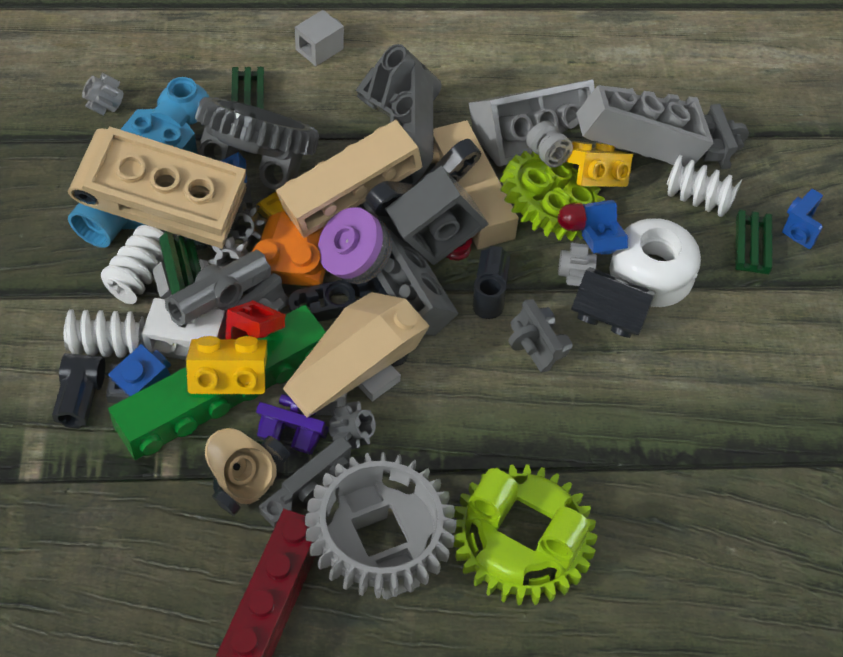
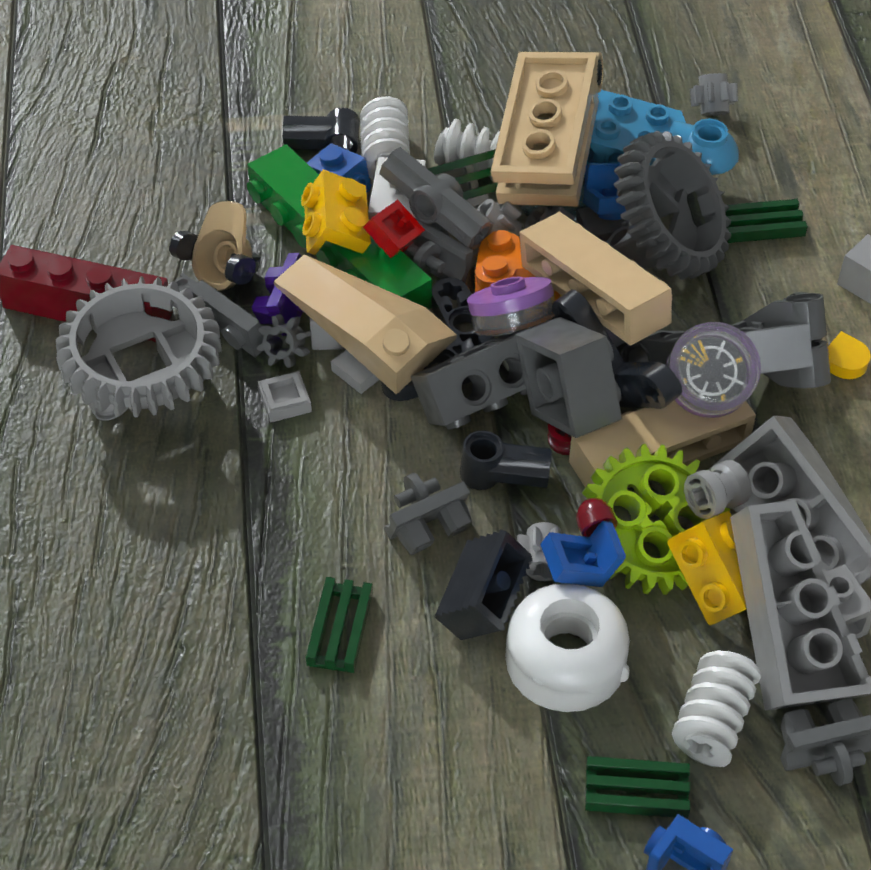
camera: 90 degrees right, 5 degrees down
lime piece [453,464,597,605] -> none
none -> light grey tile [257,371,312,423]
none -> dark green tile [306,577,373,673]
none -> clear piece [666,322,761,418]

